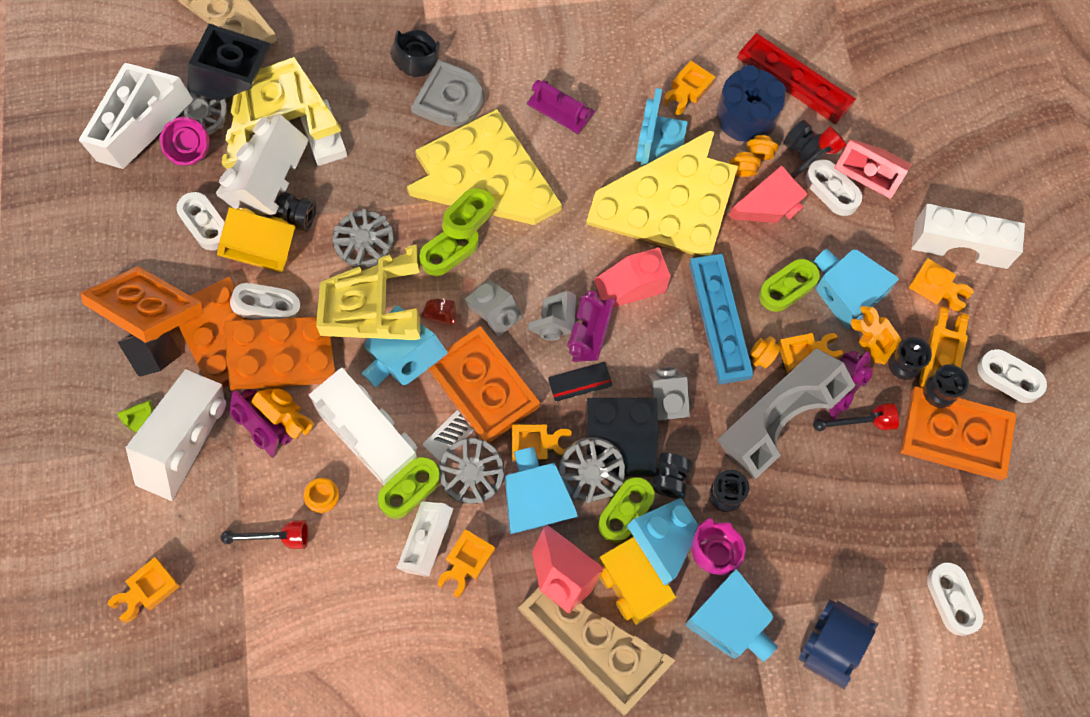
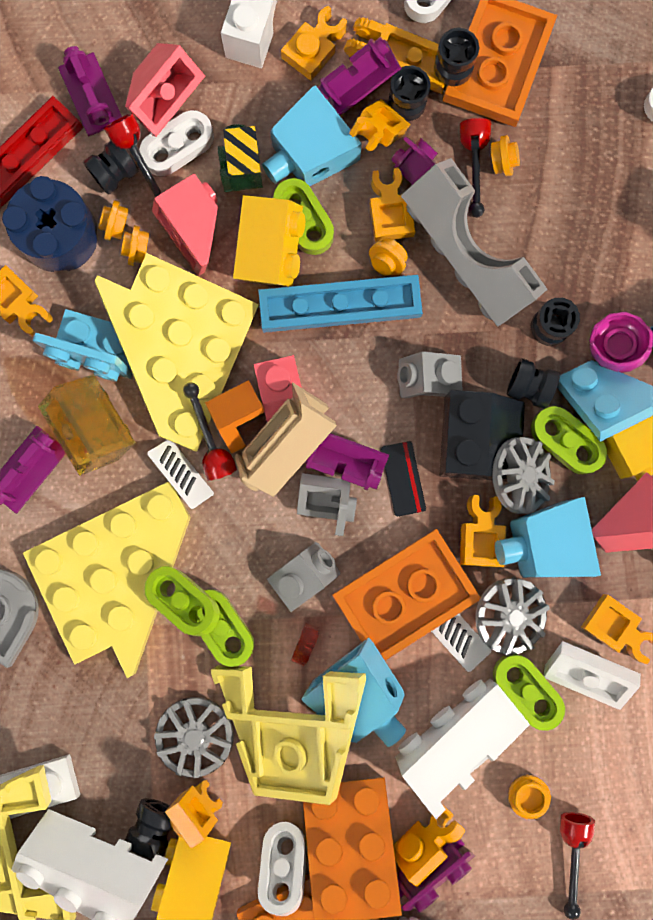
camera: 85 degrees left, 15 degrees up
none -> clear yellow brick [38,374,136,476]
none -> magenta hinge [58,46,122,137]
none -> white sticker [147,440,214,509]
none -> light orange plate [165,780,223,848]
none -> hinge [183,382,237,481]
none -> orange panel [205,380,264,454]
none -> brick [218,124,263,192]
none -> yellow piece [233,195,306,287]
none -> tan window [235,382,337,497]
none -> magenta hinge [317,37,402,116]
none -> light orange plate [491,135,520,177]

